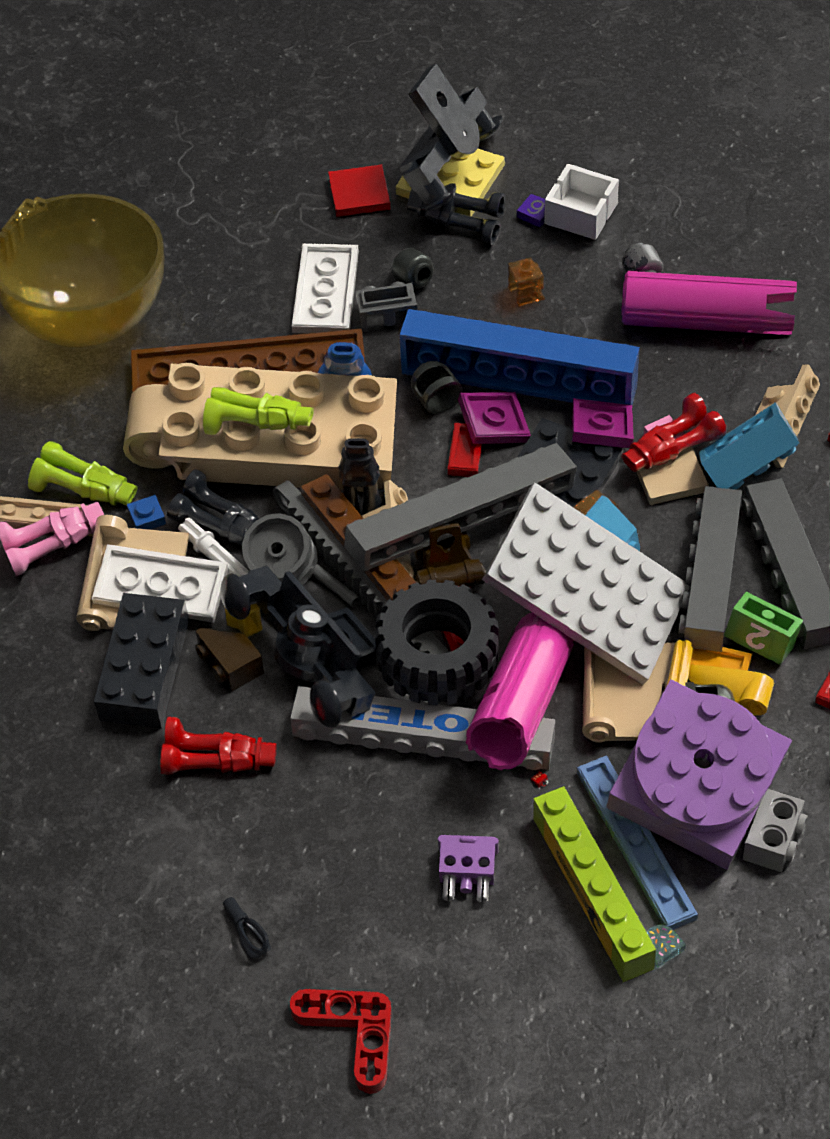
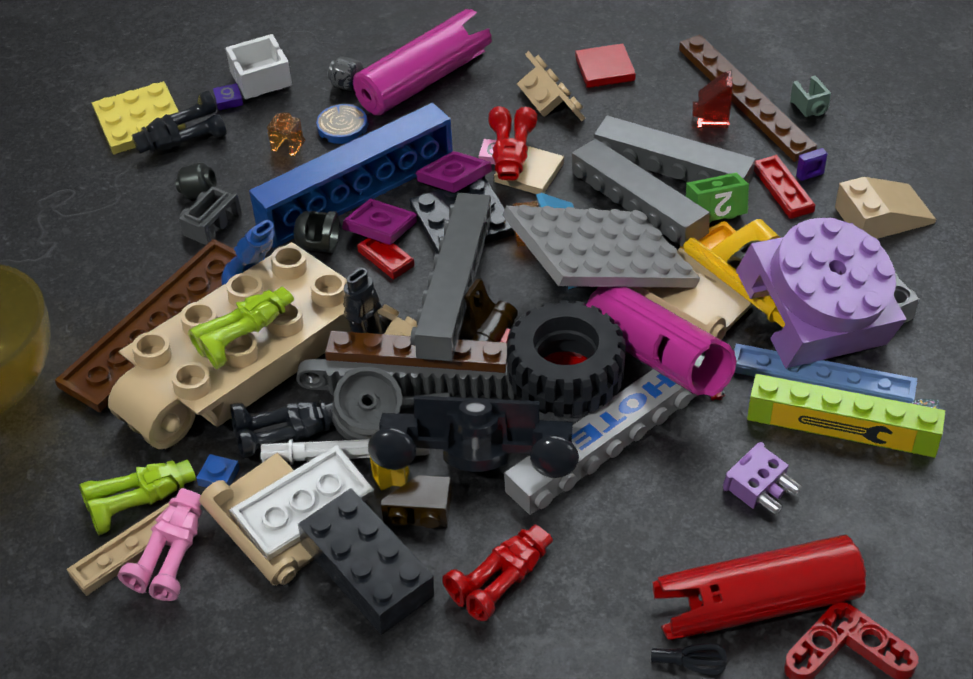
camera: 50 degrees left, 5 degrees down
white tile [292,244,359,334] -> none
red tile [328,165,391,217] -> none
black piece [399,64,503,211] -> none
dark azure slope [699,402,799,490] -> none
none -> tile [316,104,368,144]
none -> red piece [653,535,866,640]

